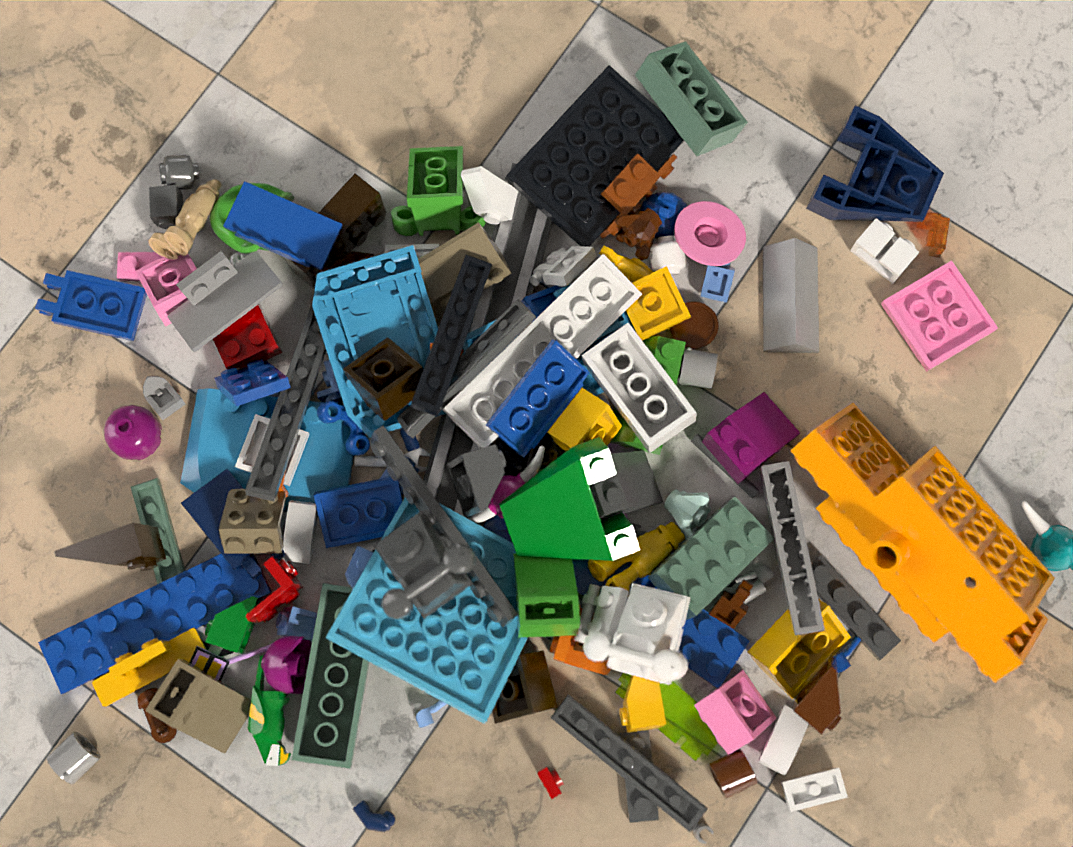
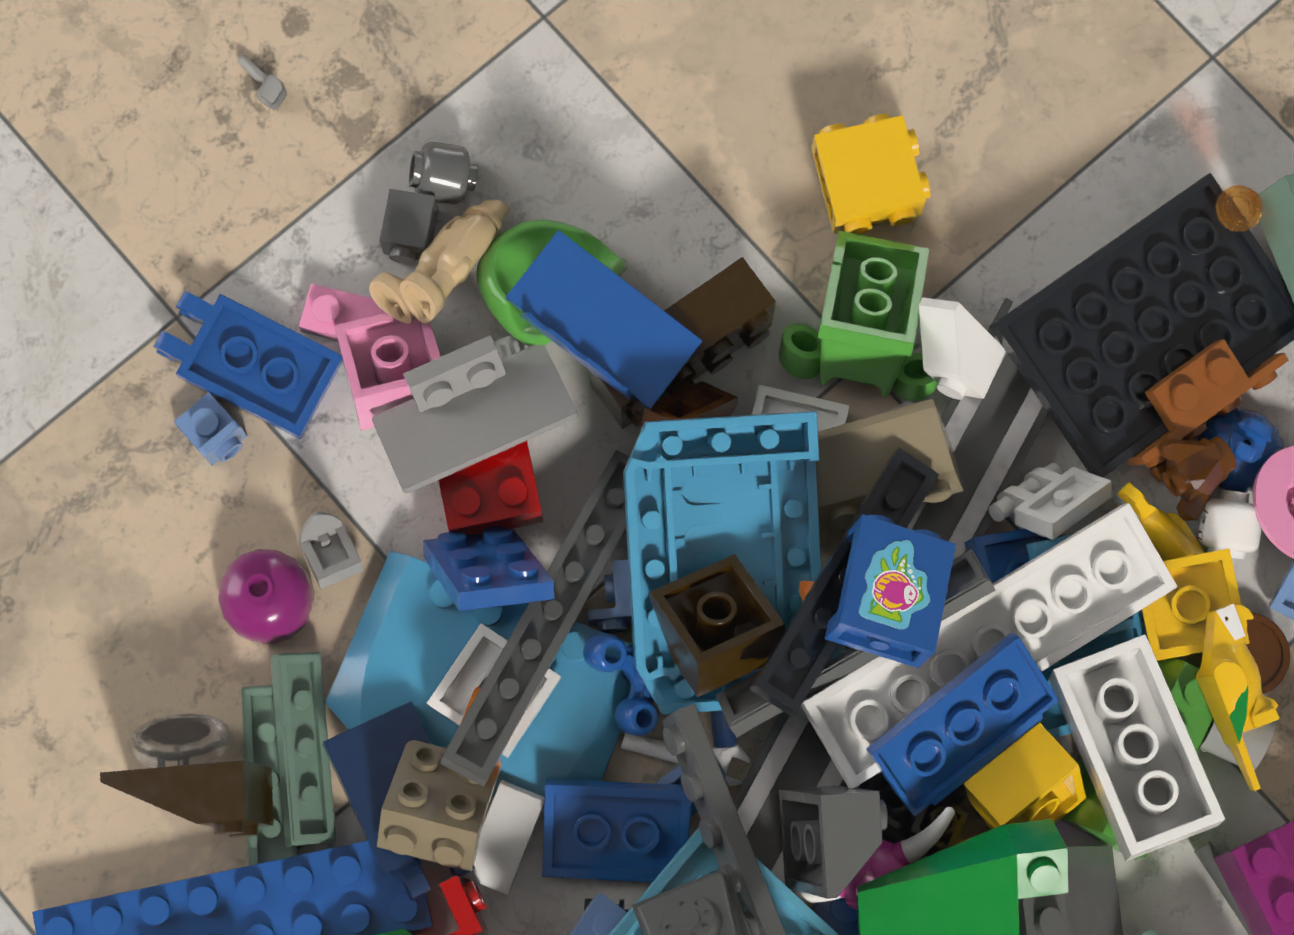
camera: 10 degrees right, 0 degrees up
none -> clear tile [132,714,229,768]
none -> medium blue bracket [174,392,247,466]
none -> light grey hand [238,55,287,110]
none -> sand green tile [270,652,337,847]
none -> yellow brick [811,114,931,235]
none -> blue panel [825,514,956,668]
none -> yellow animal [1196,604,1280,791]
none -> clear orange plate [1215,185,1262,232]

